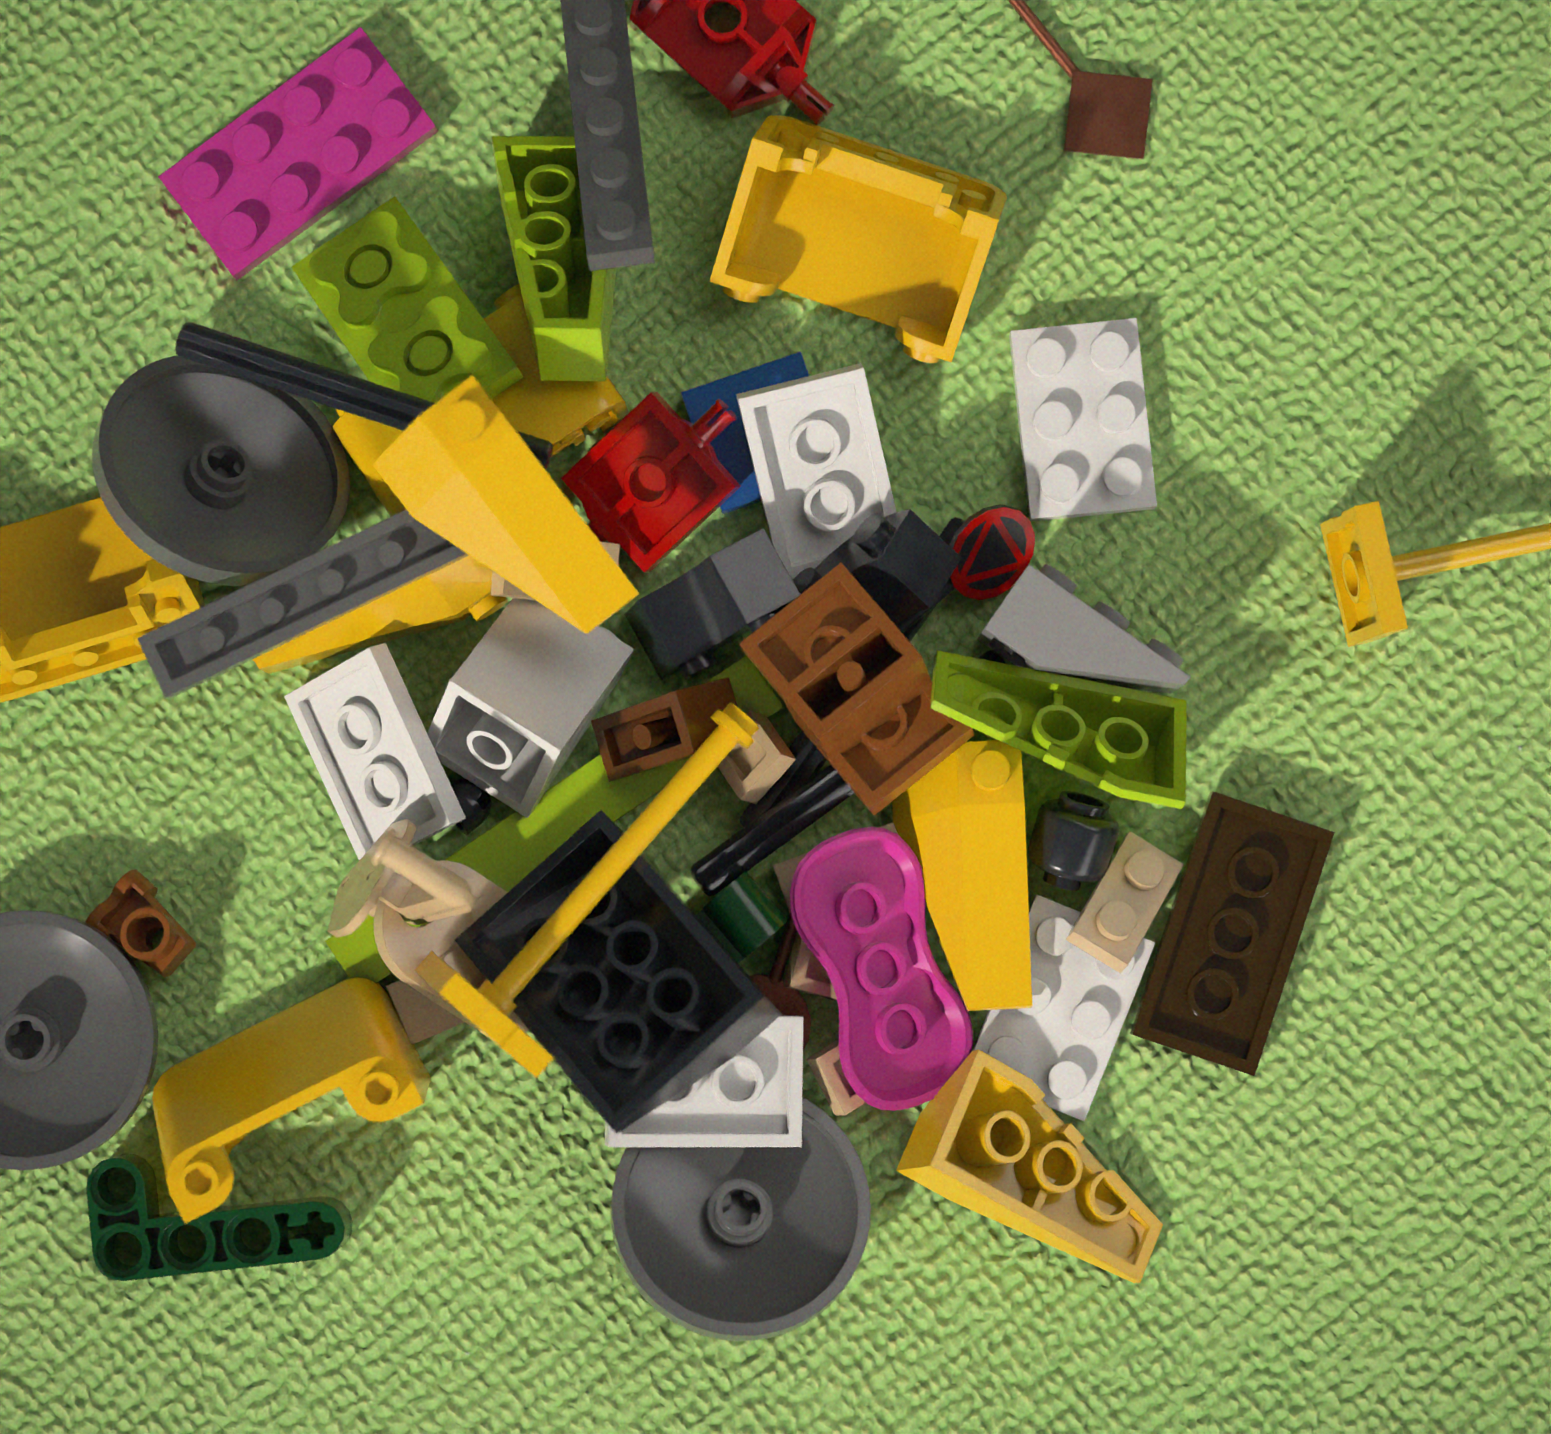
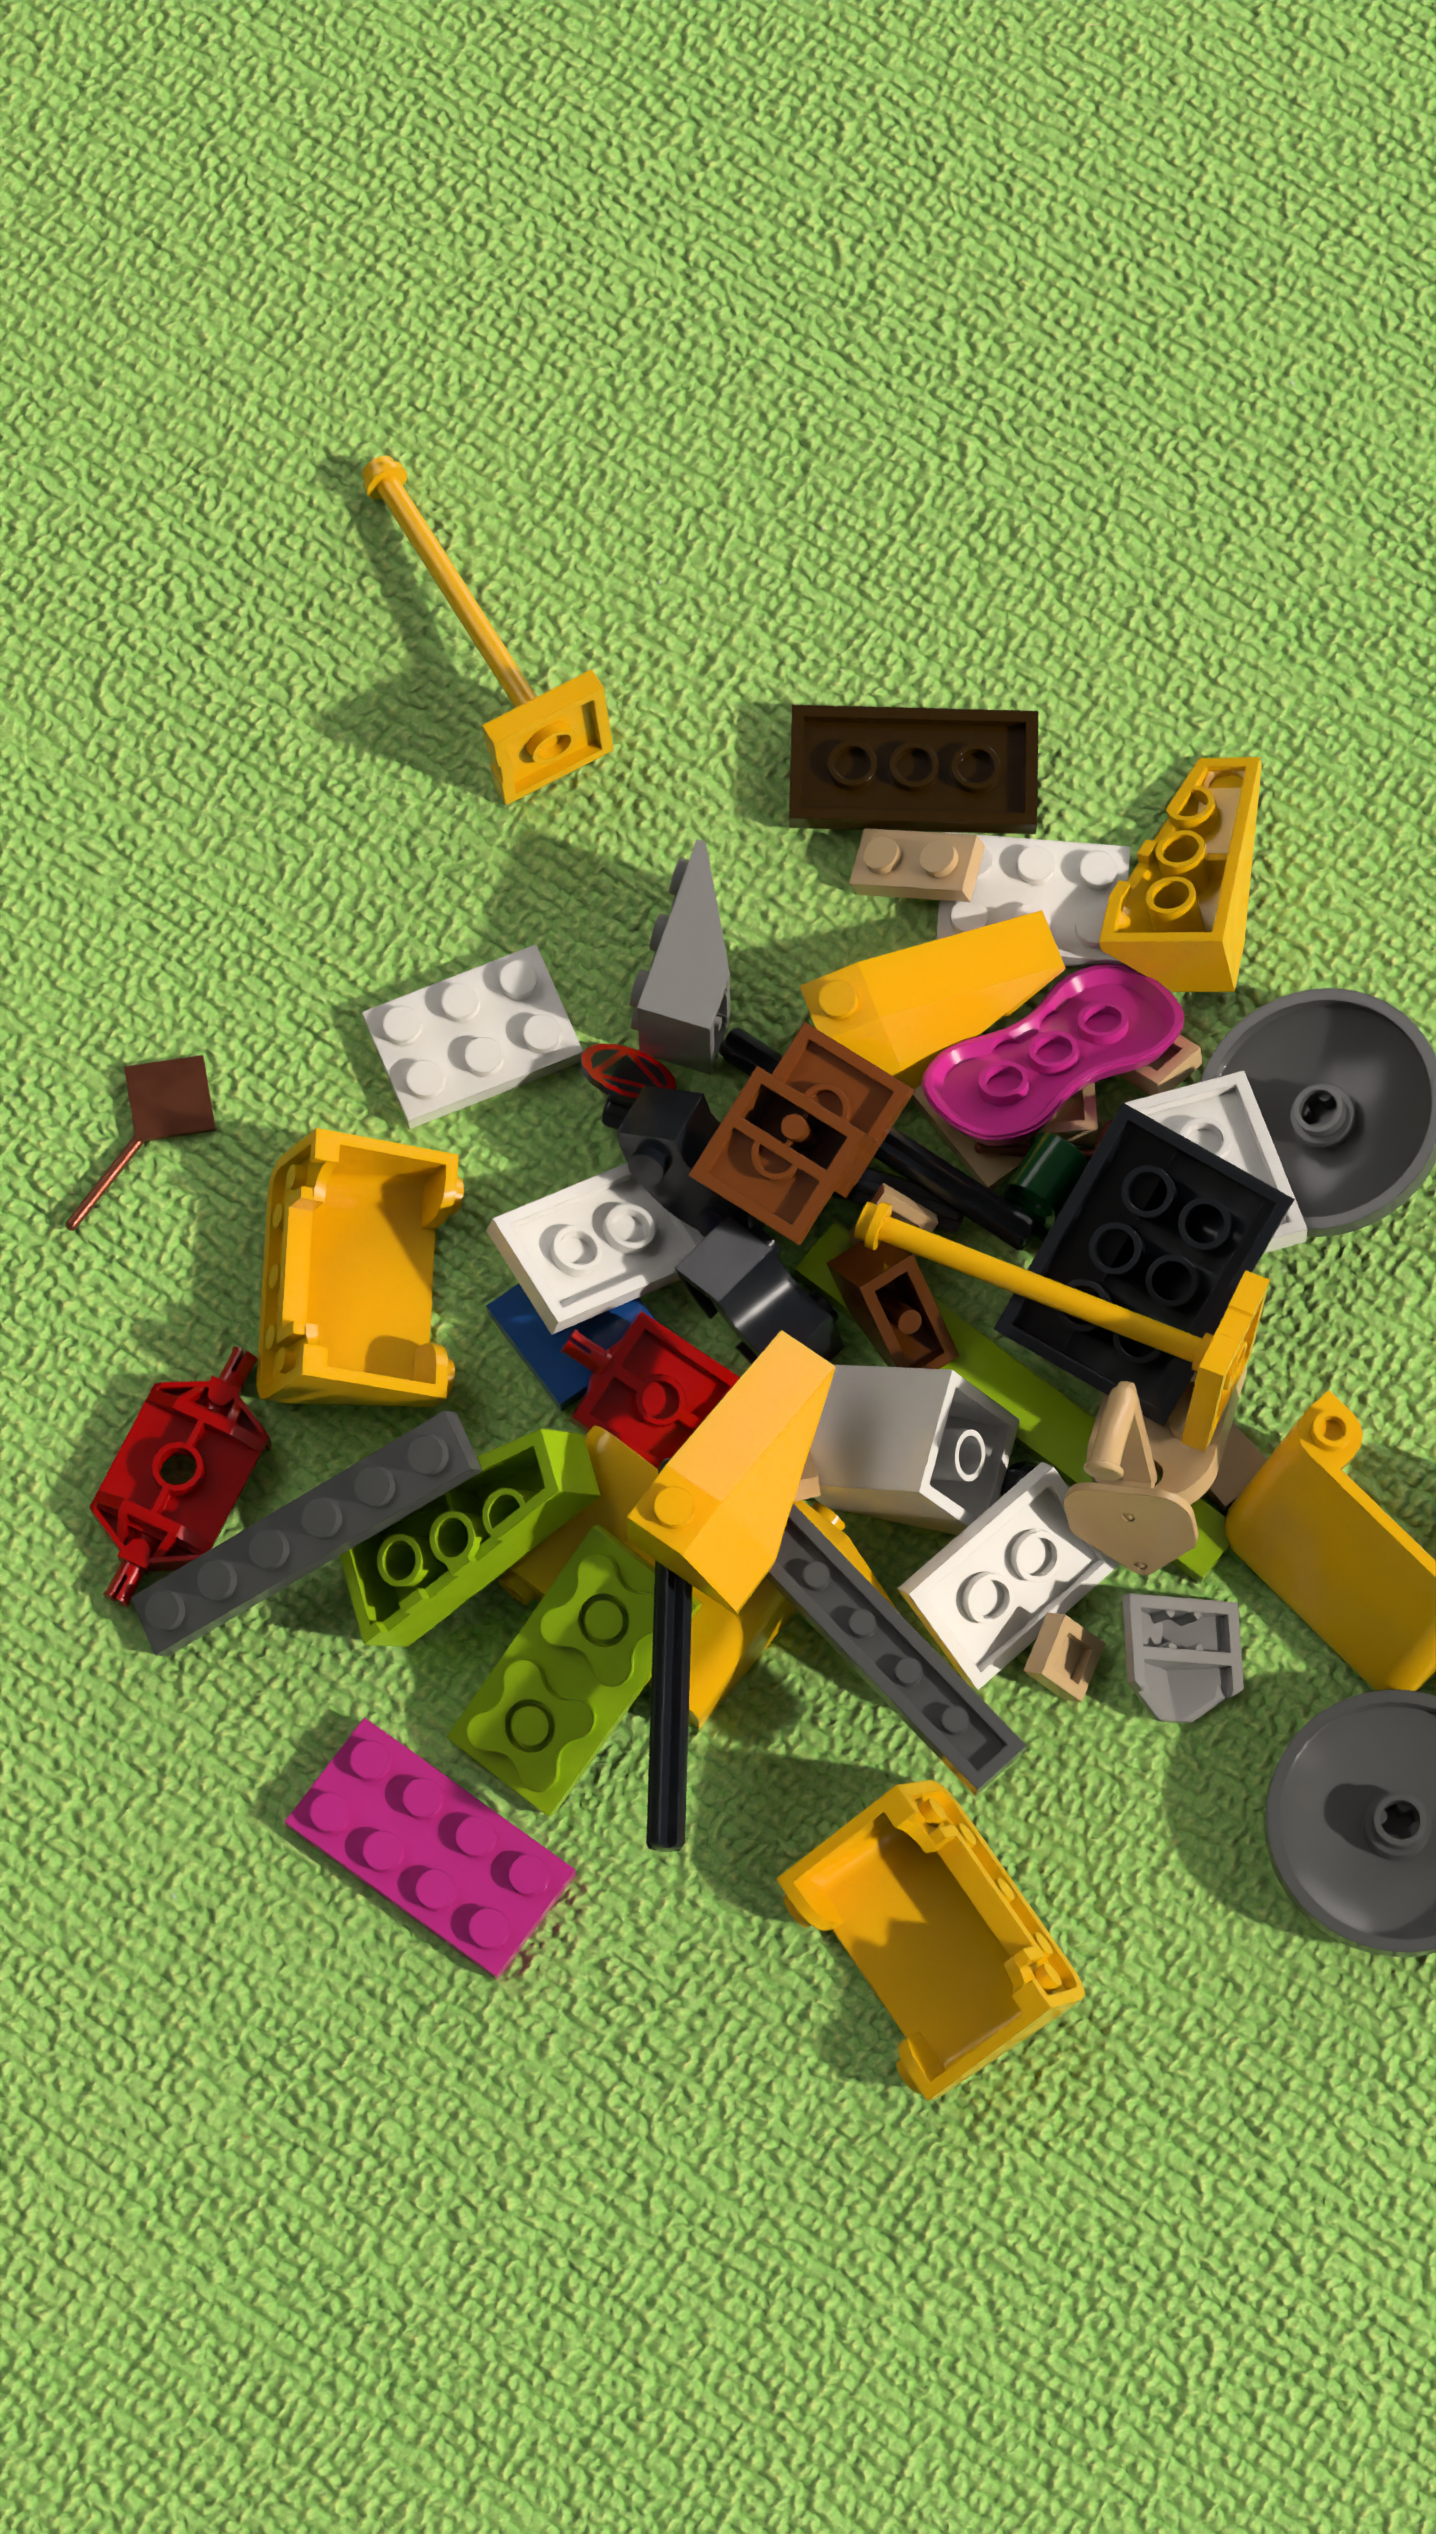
camera: 110 degrees left, 15 degrees down
dark orange plate [85,869,196,977] -> none
dark grey dish [92,355,350,586] -> none
lime wedge [931,650,1187,809] -> none
black head [1028,791,1120,891] -> none
none -> tan plate [1023,1612,1106,1702]
none -> light grey slope [1122,1593,1244,1723]

